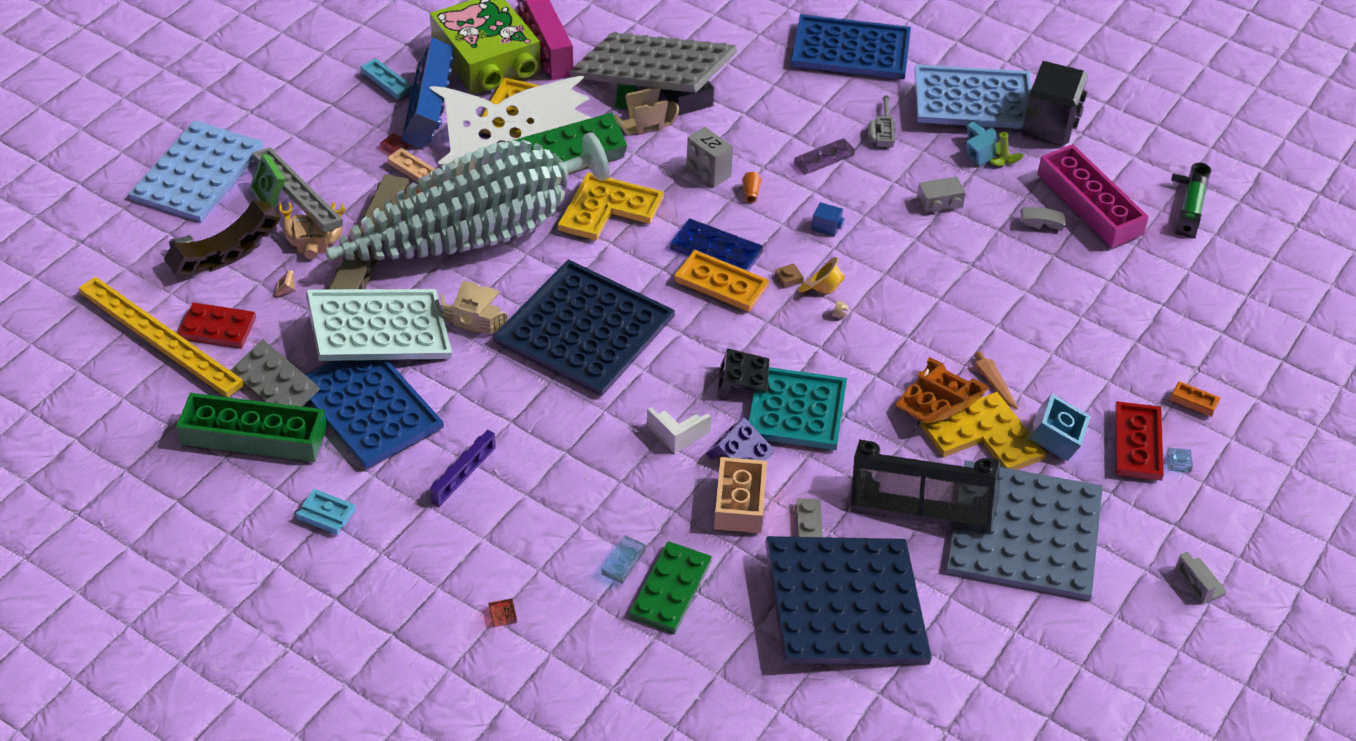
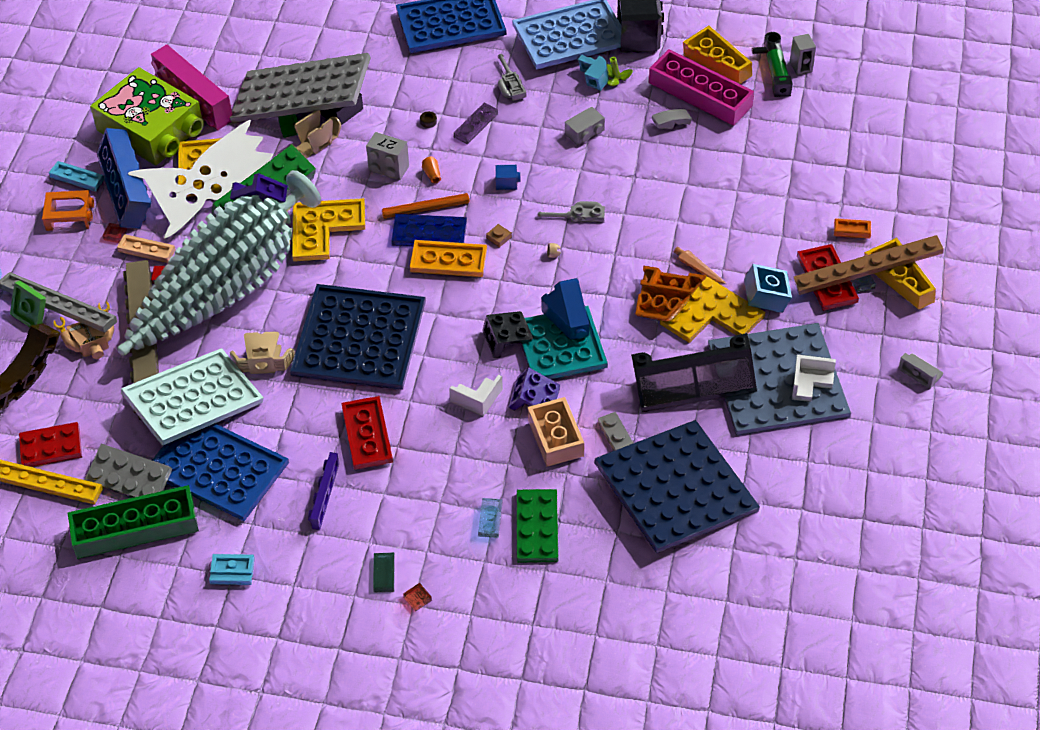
camera: 20 degrees left, 5 degrees up
slope [274,270,296,297] -> none
yellow piece [798,257,845,294] -> none
none -> orange panel [42,190,94,231]
none -> dark purple panel [230,173,288,209]
none -> red plate [341,396,393,470]
none -> clear green tile [373,552,395,592]
none -> orange axle [382,193,470,219]
none -> dark brown tile [420,111,437,128]
none -> light grey piece [537,201,605,222]
none -> blue slope [541,278,589,340]
none -> wedge [683,25,752,84]
none -> light grey brick [790,33,816,75]
none -> white panel [792,355,836,402]
none -> medium nougat plate [794,235,944,295]
none -> yellow wedge [864,238,936,310]

